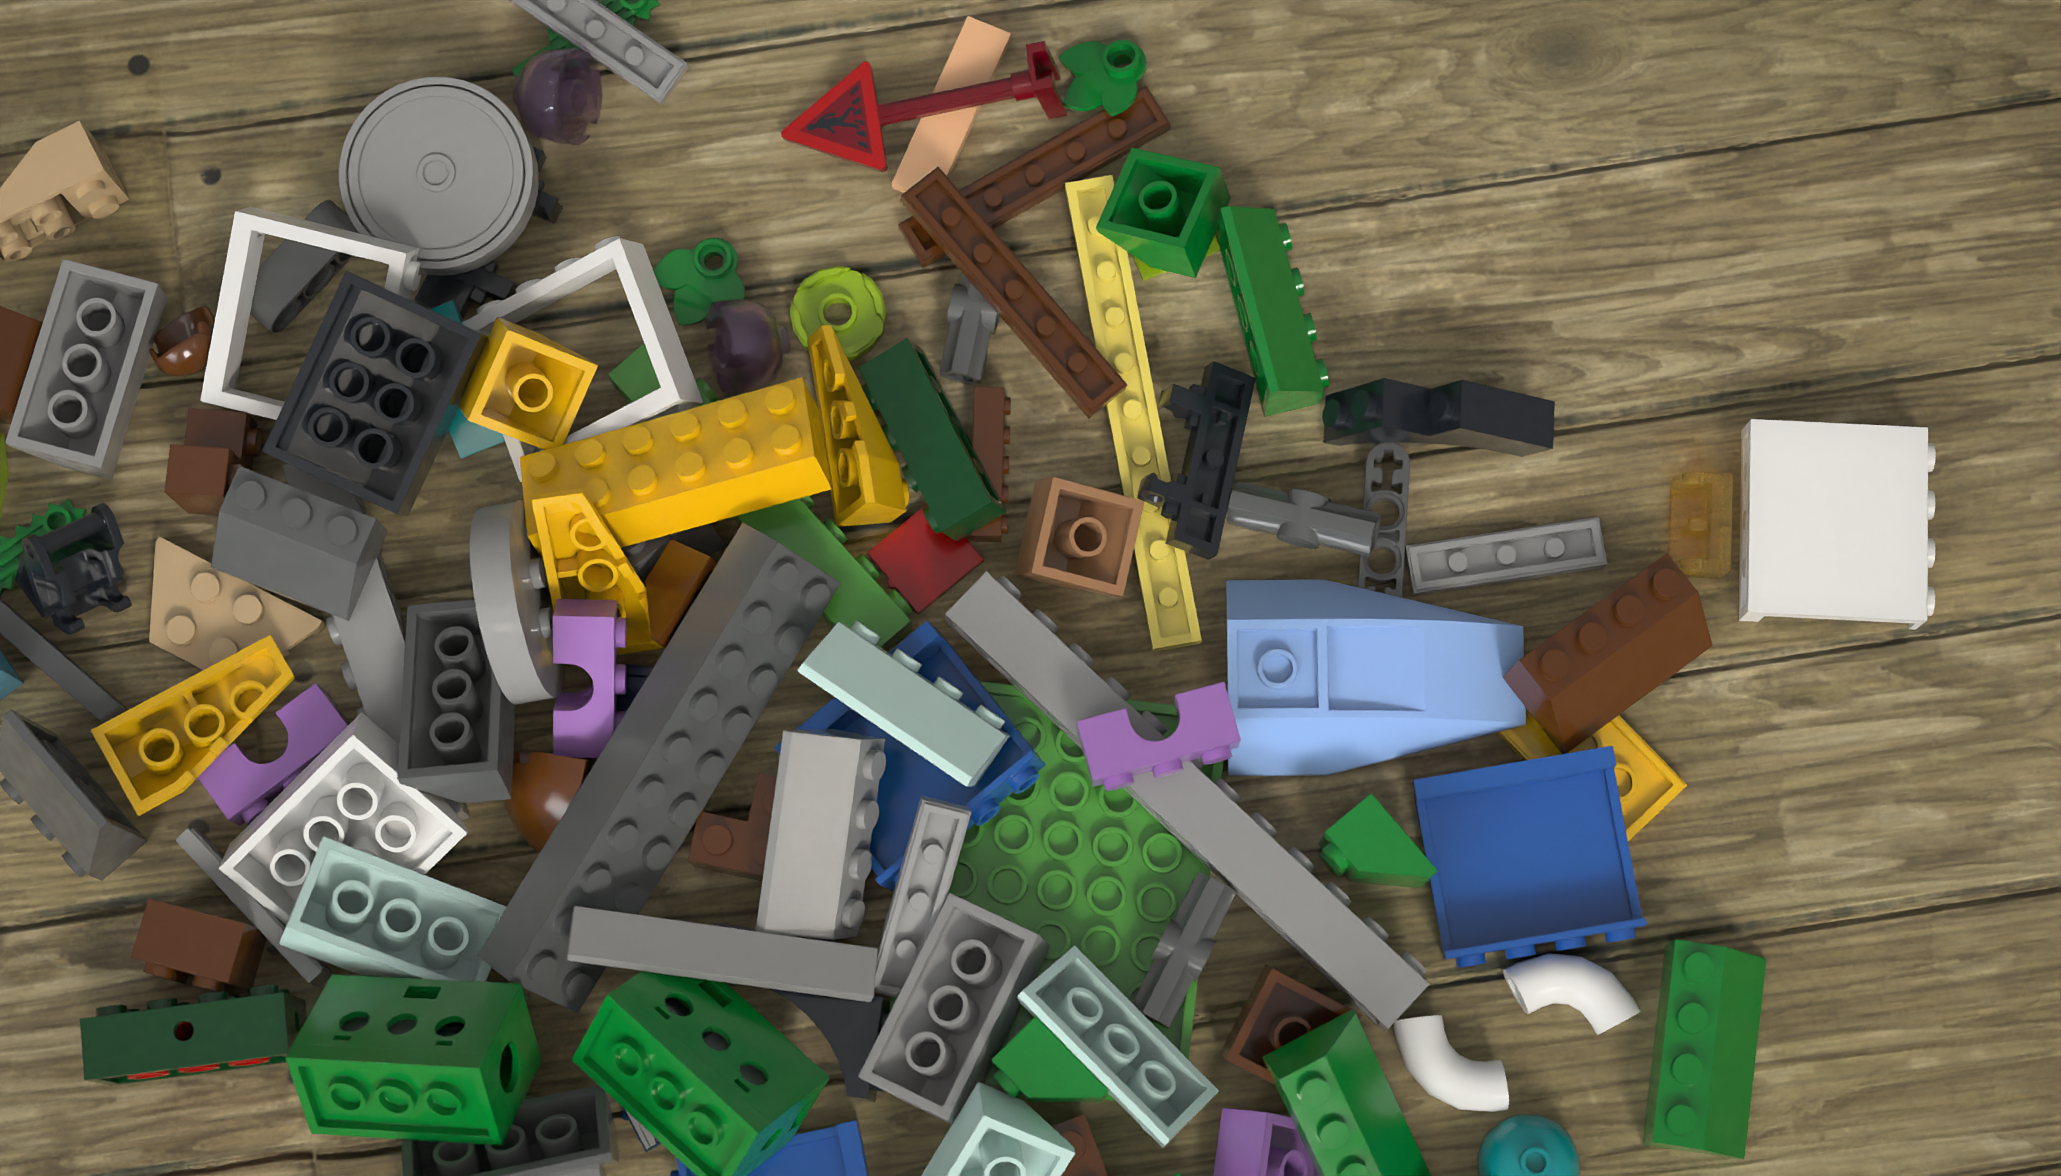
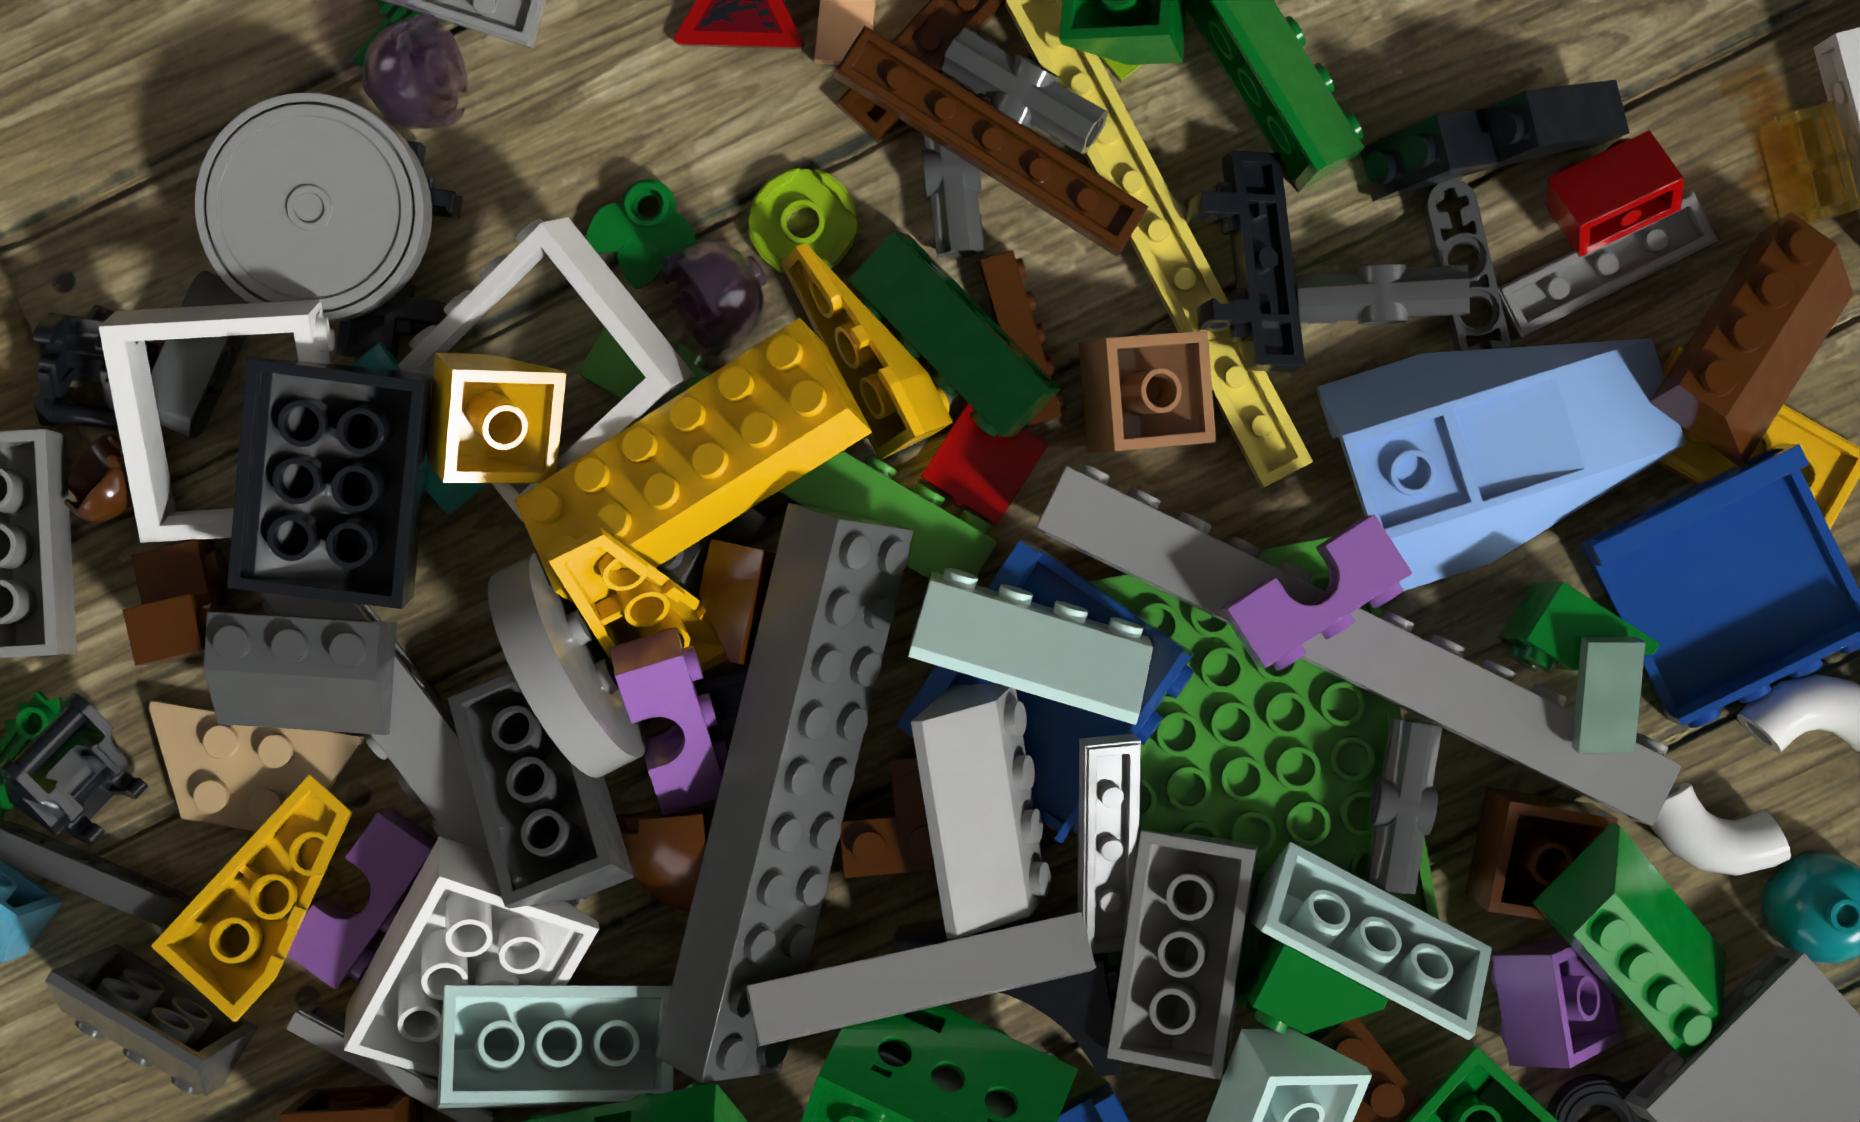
camera: 20 degrees left, 10 degrees up
none -> black piece [32,305,159,431]
none -> dark grey piece [941,28,1109,154]
none -> red brick [1547,130,1684,257]
none -> sand green tile [1572,637,1646,754]

